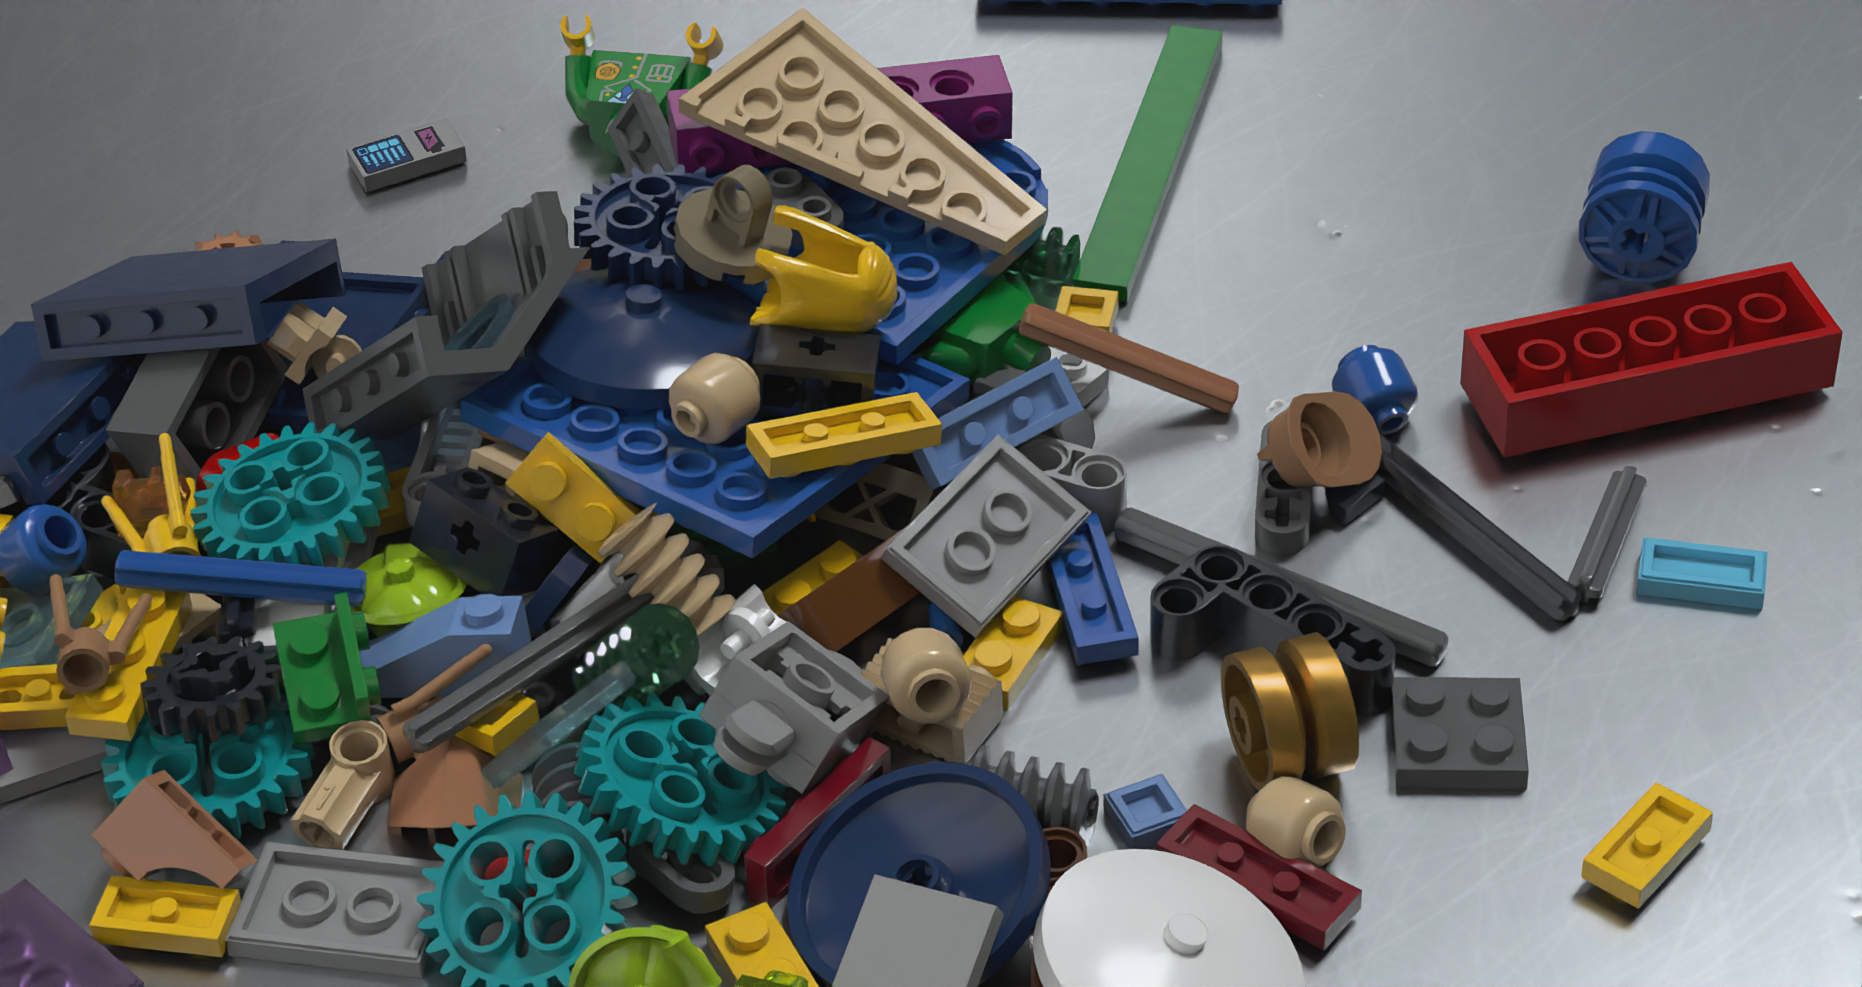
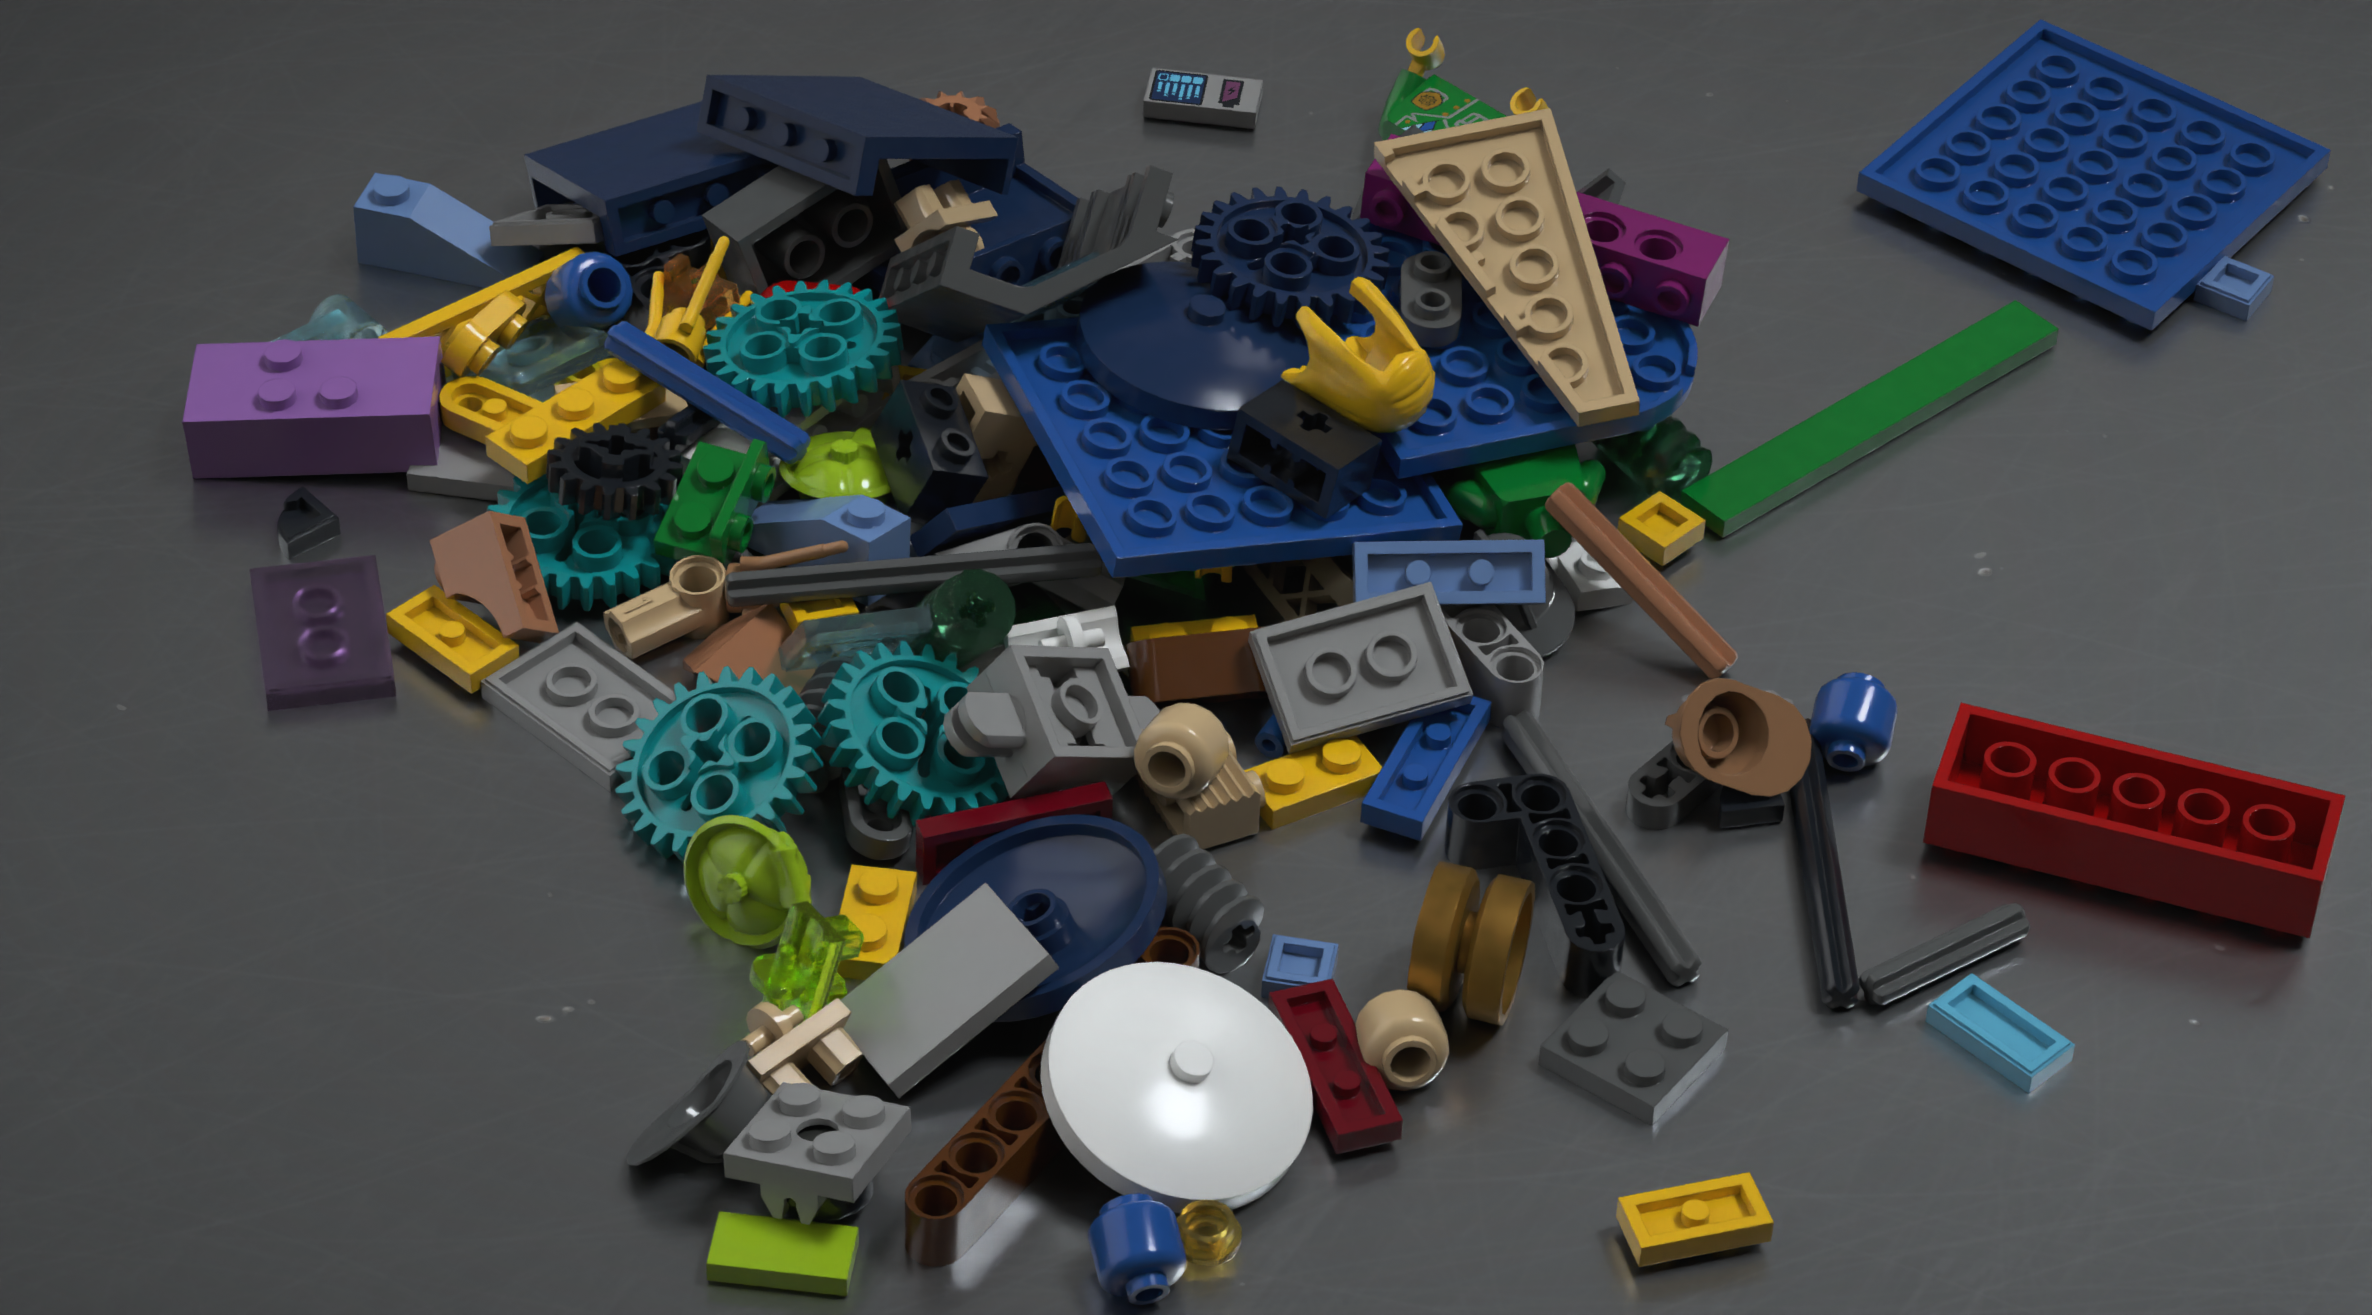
camera: 30 degrees right, 0 degrees up
medium nougat plant [49,574,152,695] -> none
yellow plate [505,432,641,564] -> none
tan piece [597,503,735,644] -> none
tan head [669,353,760,445] -> none
dark tan tile [673,165,793,284] -> none
yellow plate [746,392,942,479] -> none
blue wheel [1579,131,1710,283] -> none

